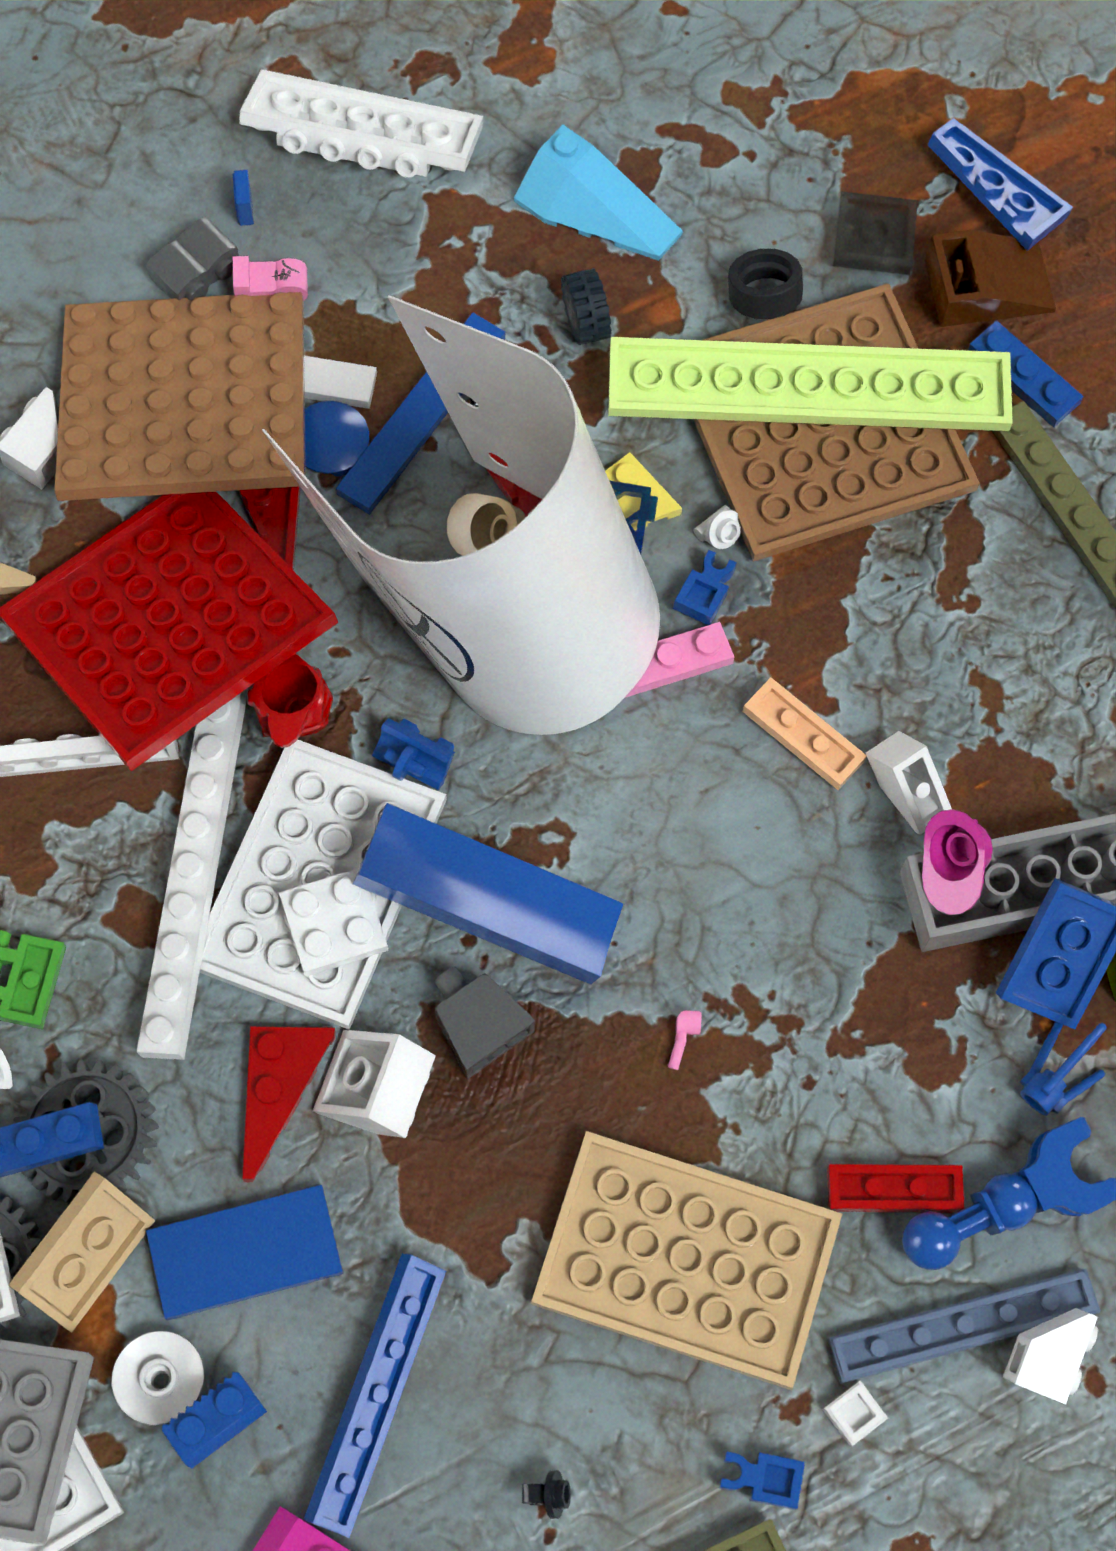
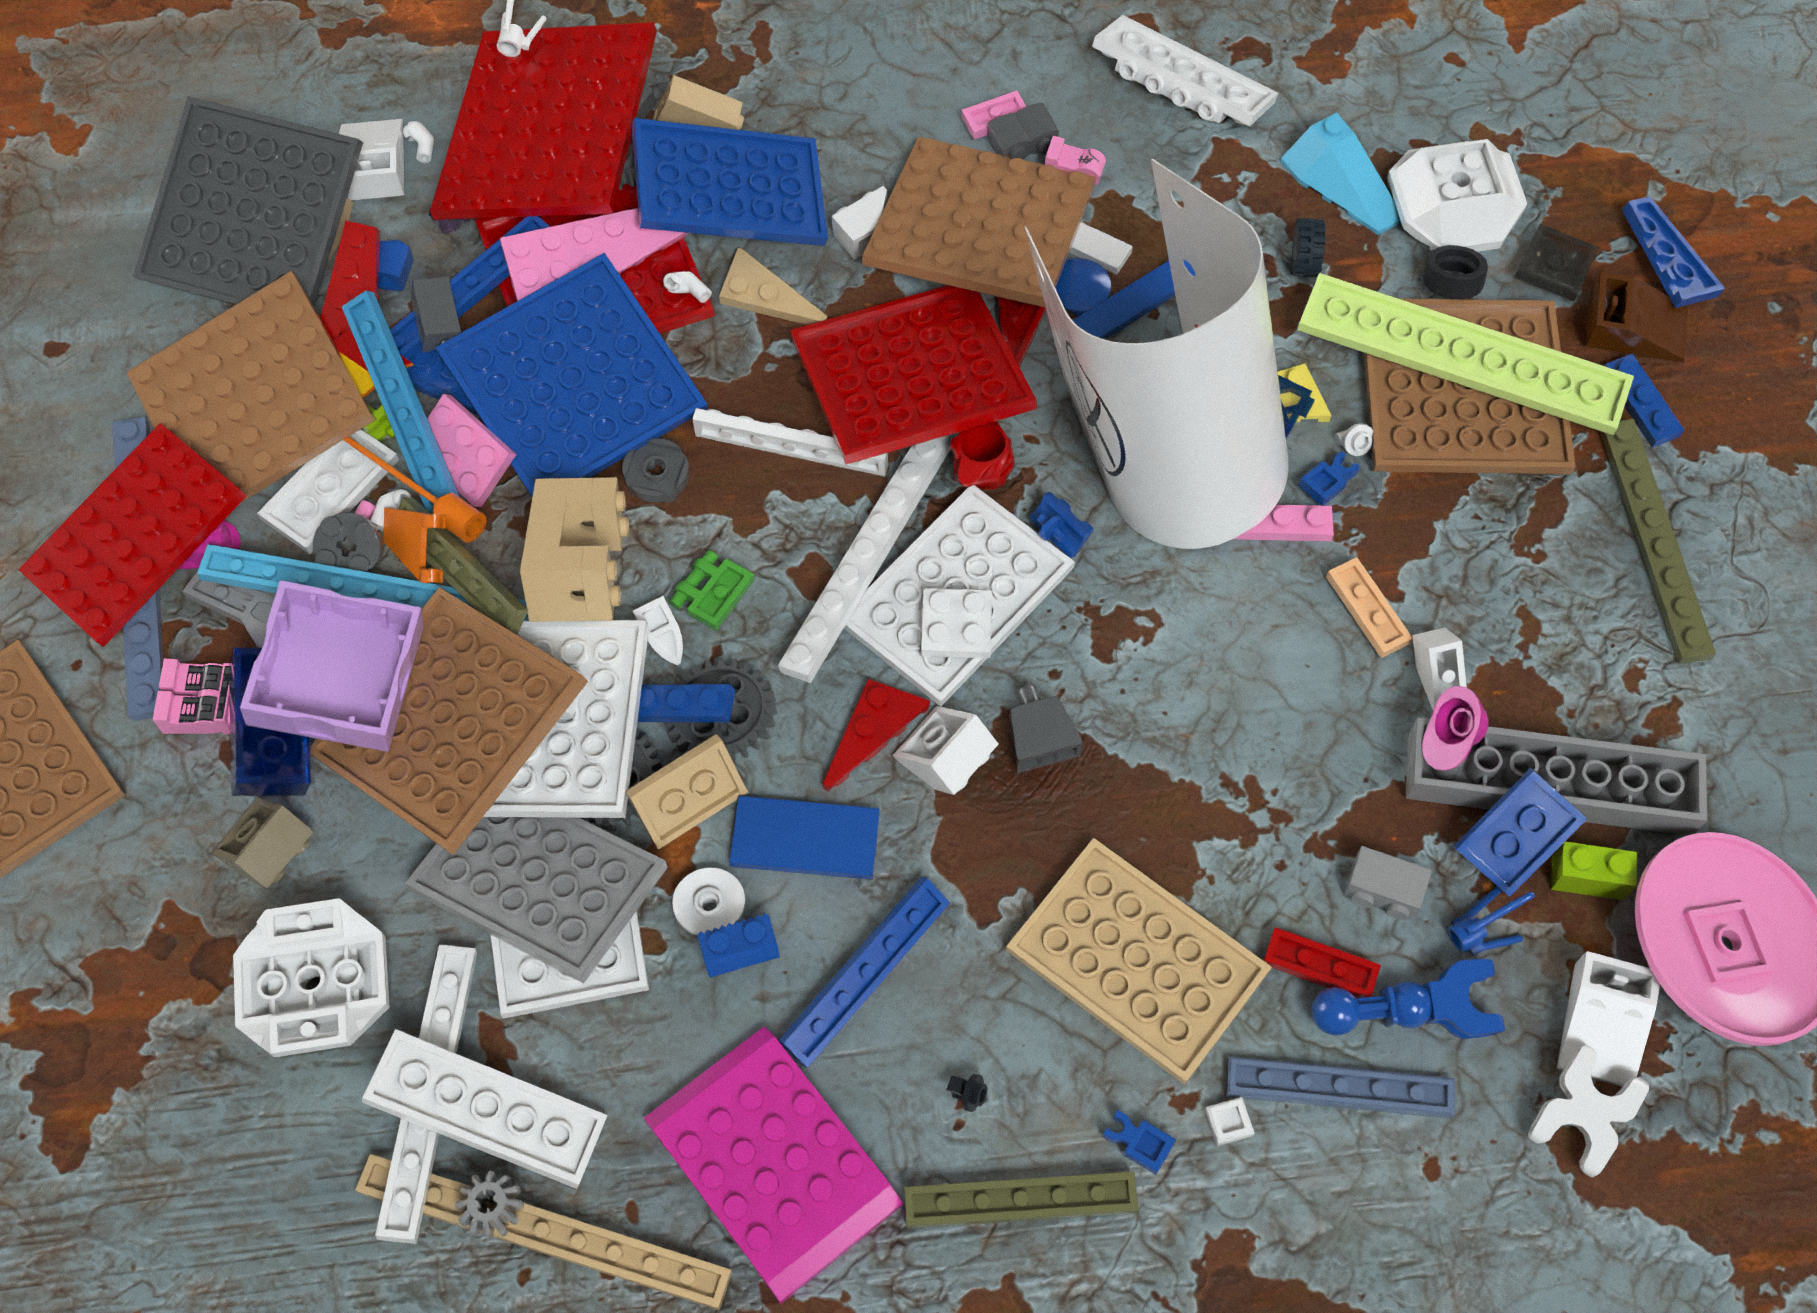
camera: 25 degrees right, 5 degrees down
blue tile [232,170,254,226] -> none
blue arch [353,803,624,985] -> none
bright pink hand [668,1010,701,1070] -> none
white slope [1003,1308,1098,1404] -> none
none -> bright pink plate [961,91,1026,140]
none -> light grey brick [1343,846,1432,920]
none -> white piece [1387,139,1527,252]

